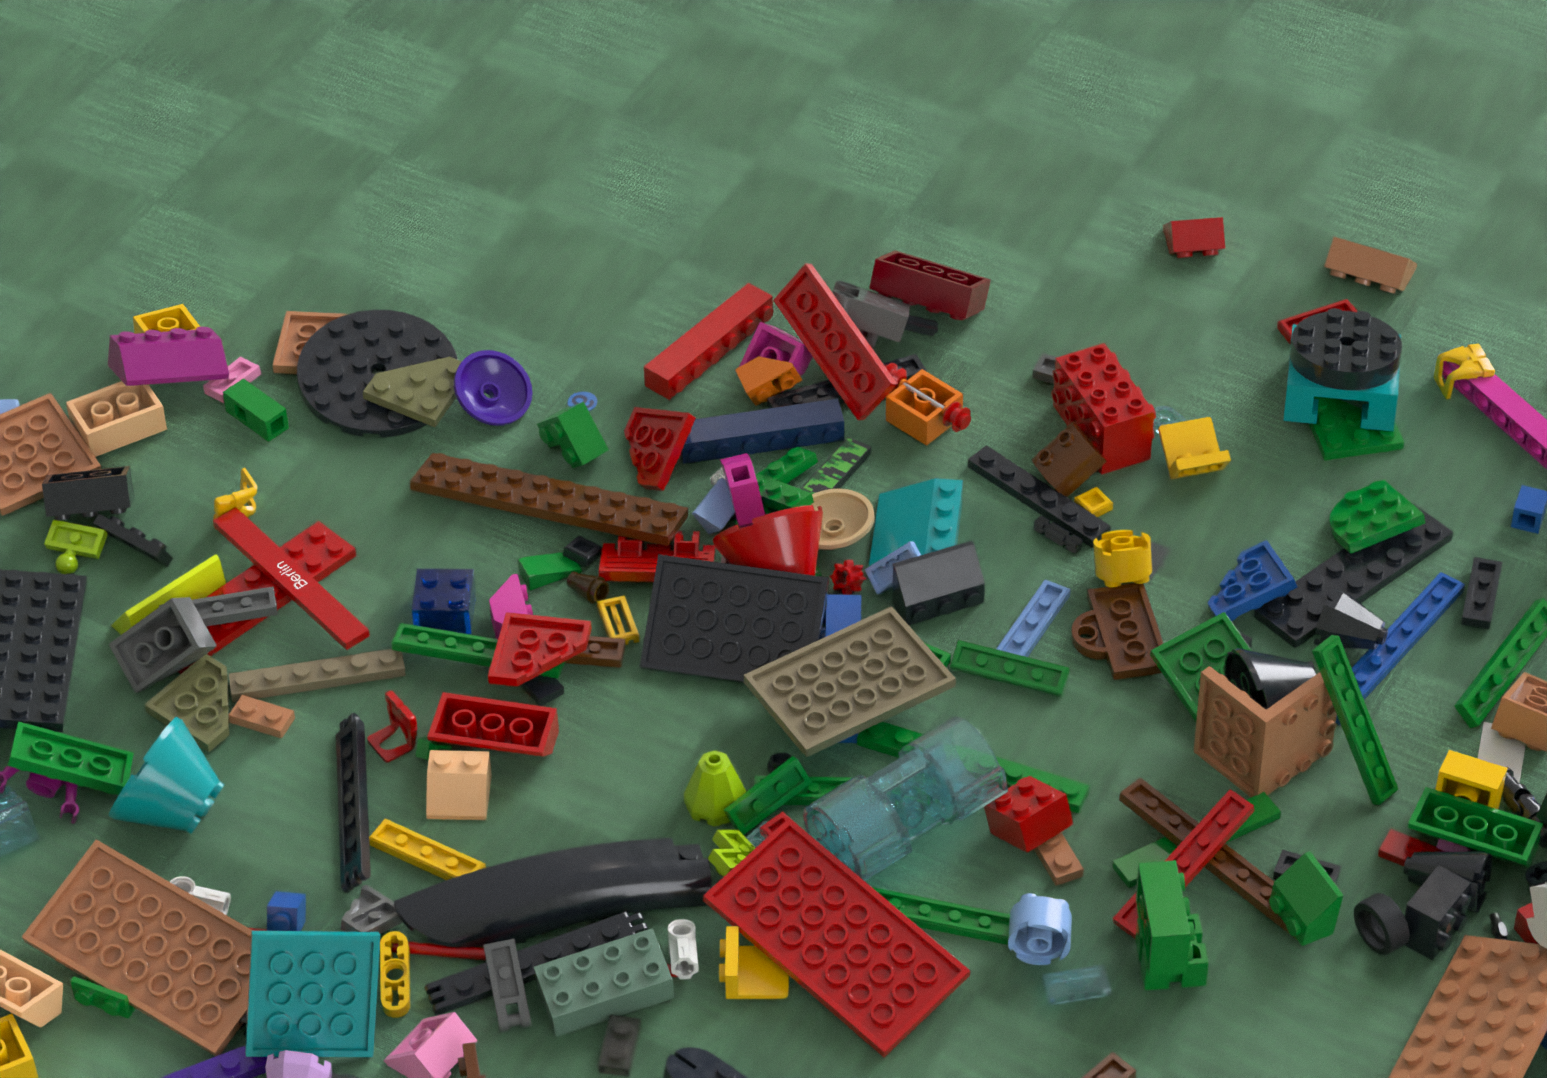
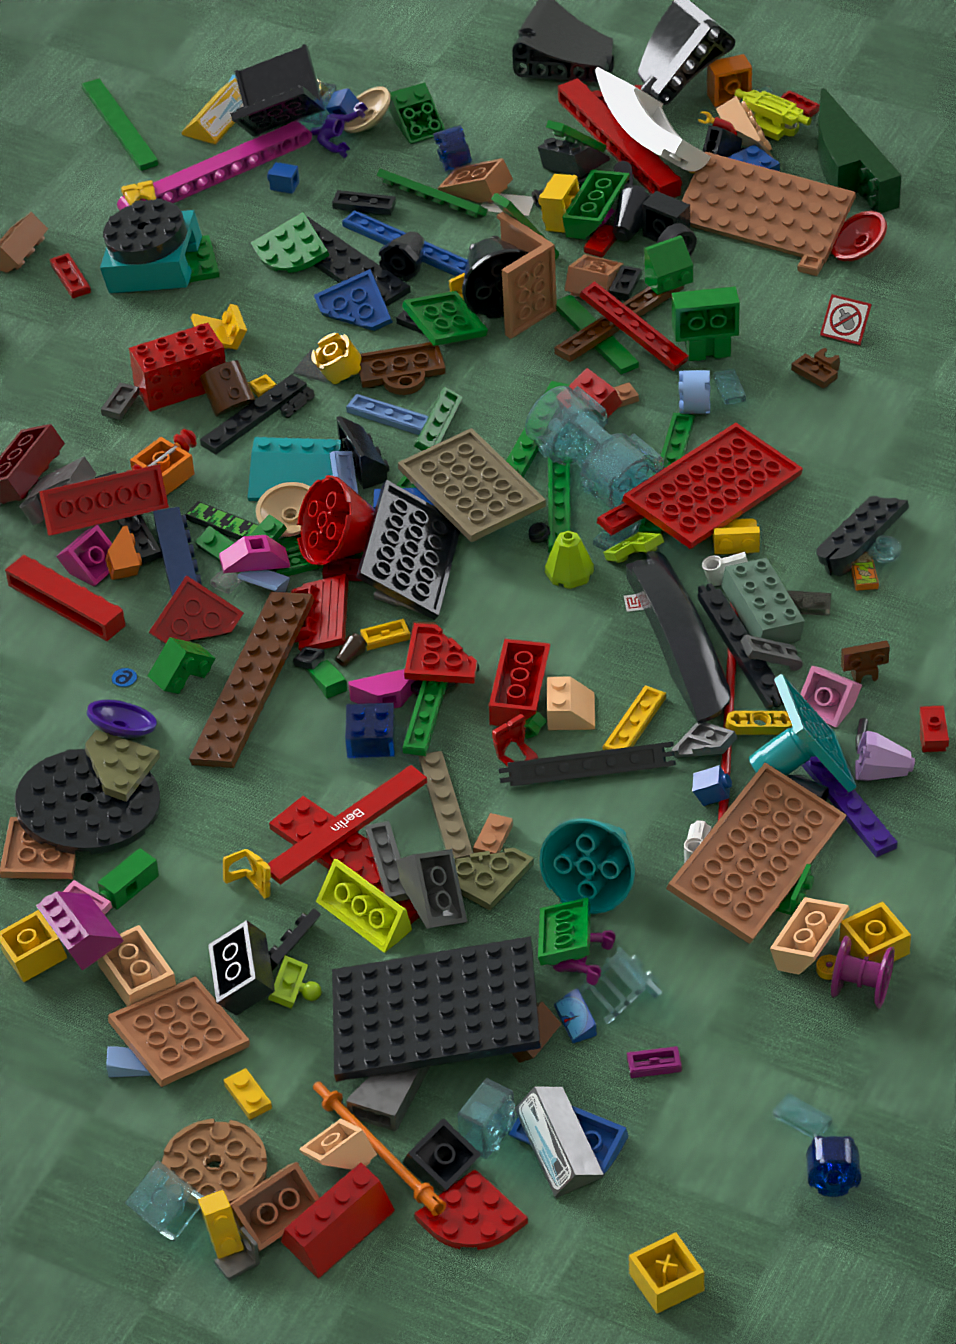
camera: 90 degrees left, 0 degrees up
green plate [724,756,812,835] -> none
none -> nougat slope [565,254,624,297]

